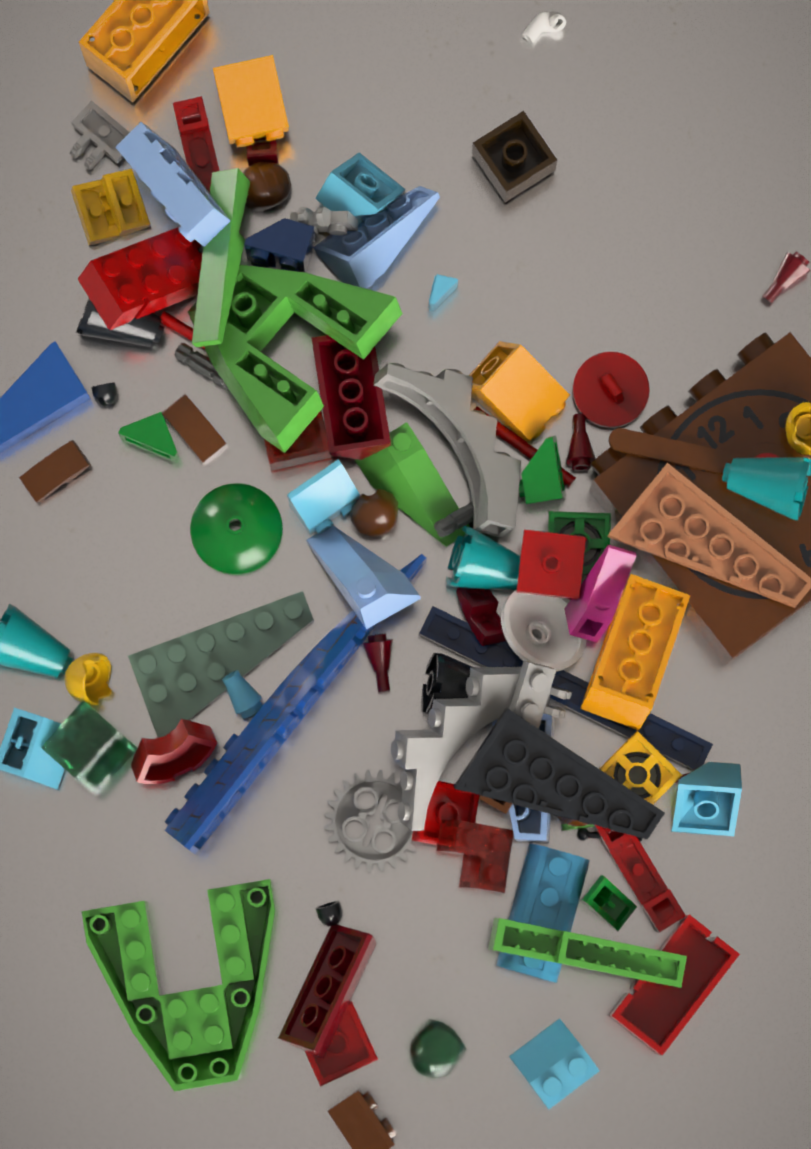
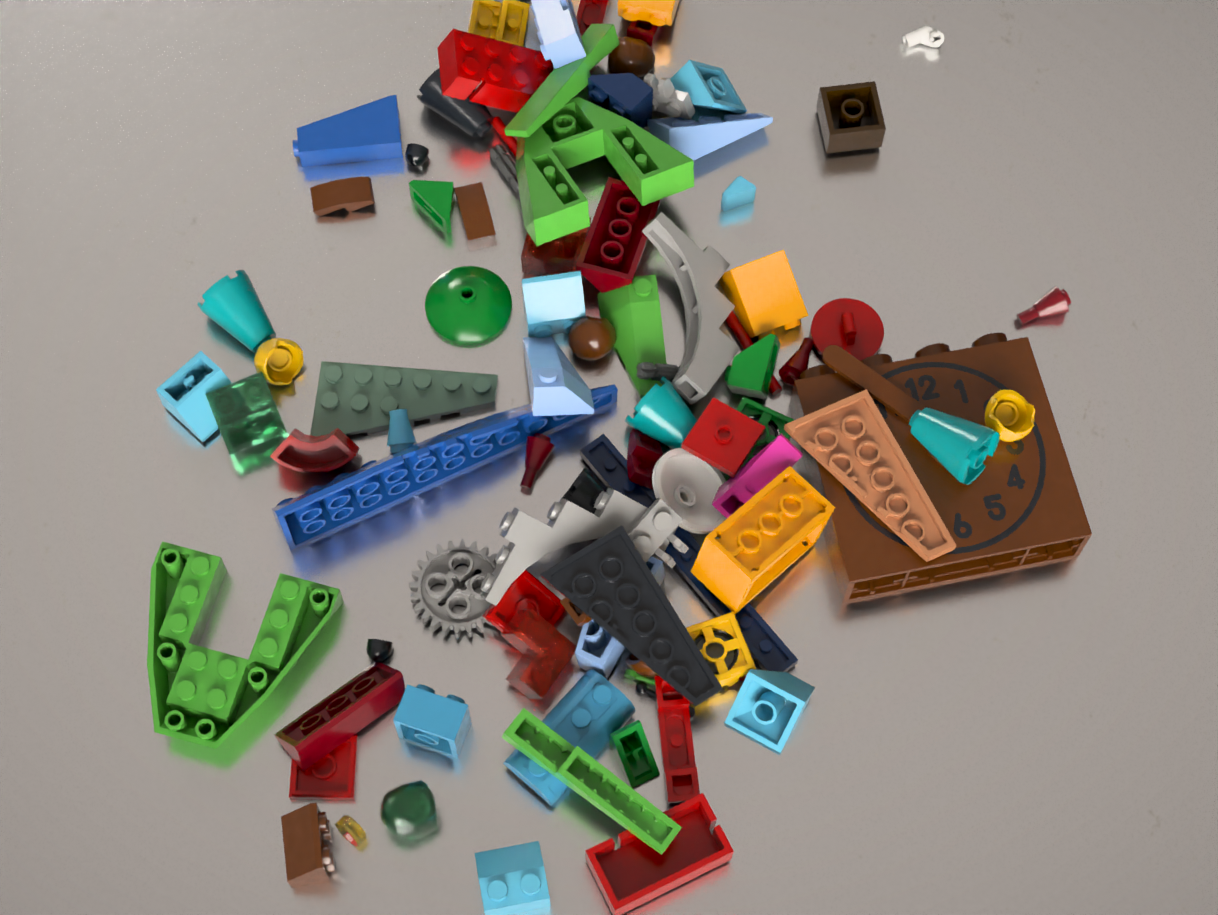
camera: 25 degrees right, 15 degrees down
none -> clear yellow tile [335,815,366,847]
none -> dark azure brick [393,684,472,758]

